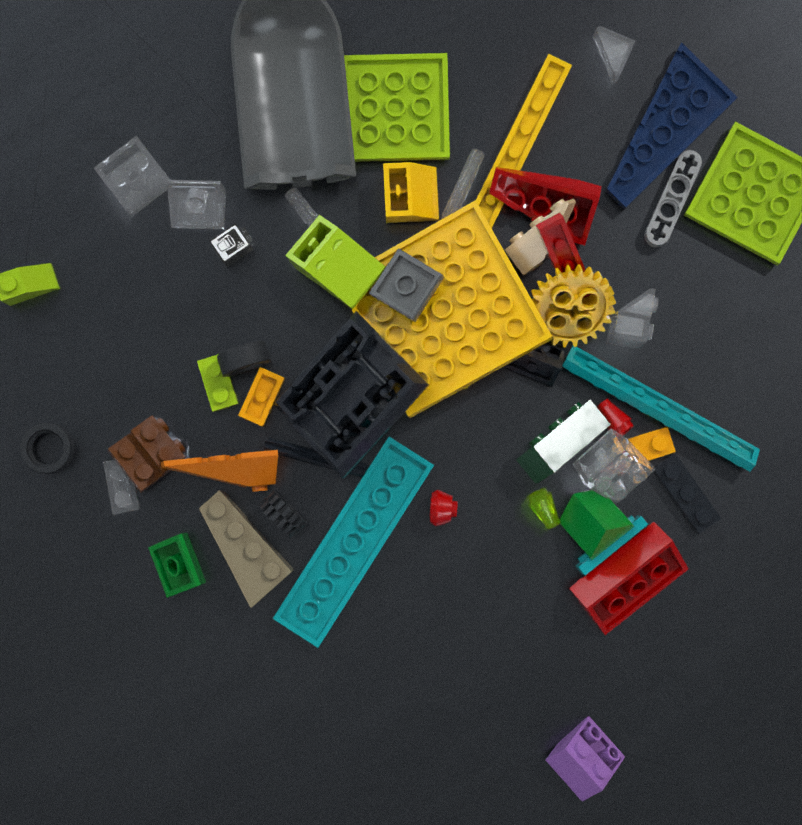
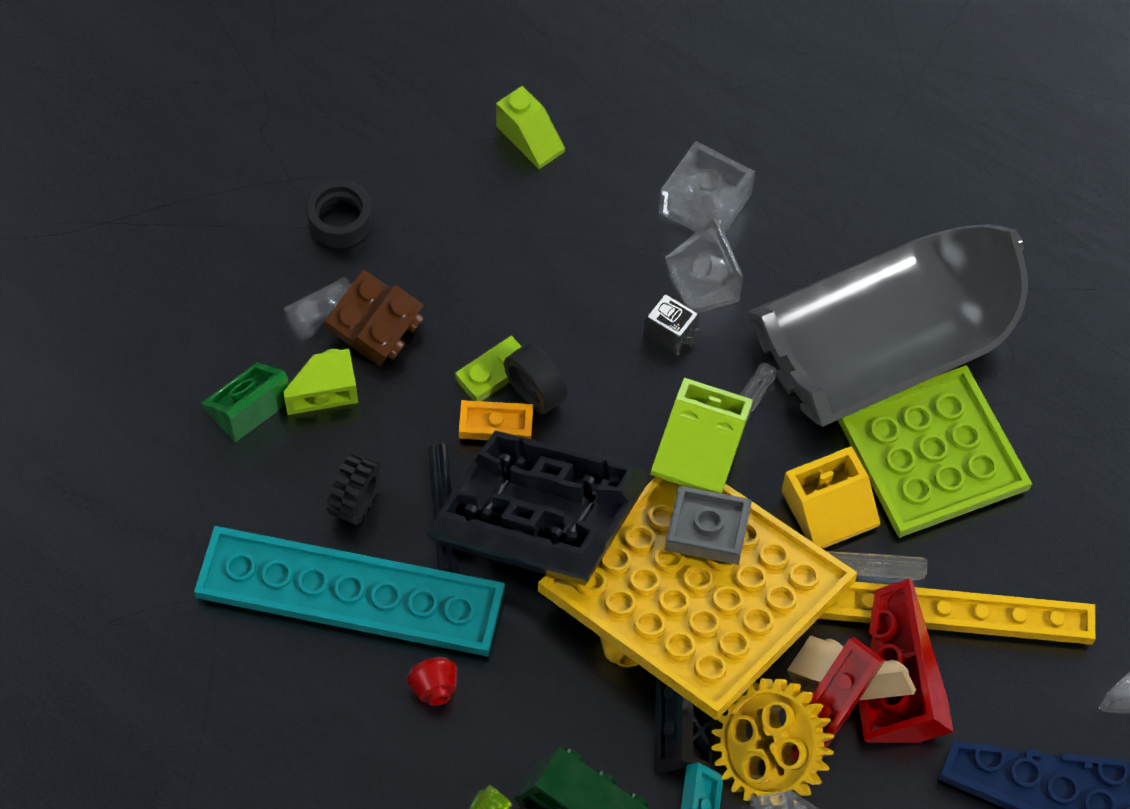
camera: 65 degrees right, 25 degrees down
orange wedge [161,450,278,492] -> none
dark tan wedge [199,490,294,608] -> none
none -> lime slope [283,349,358,415]

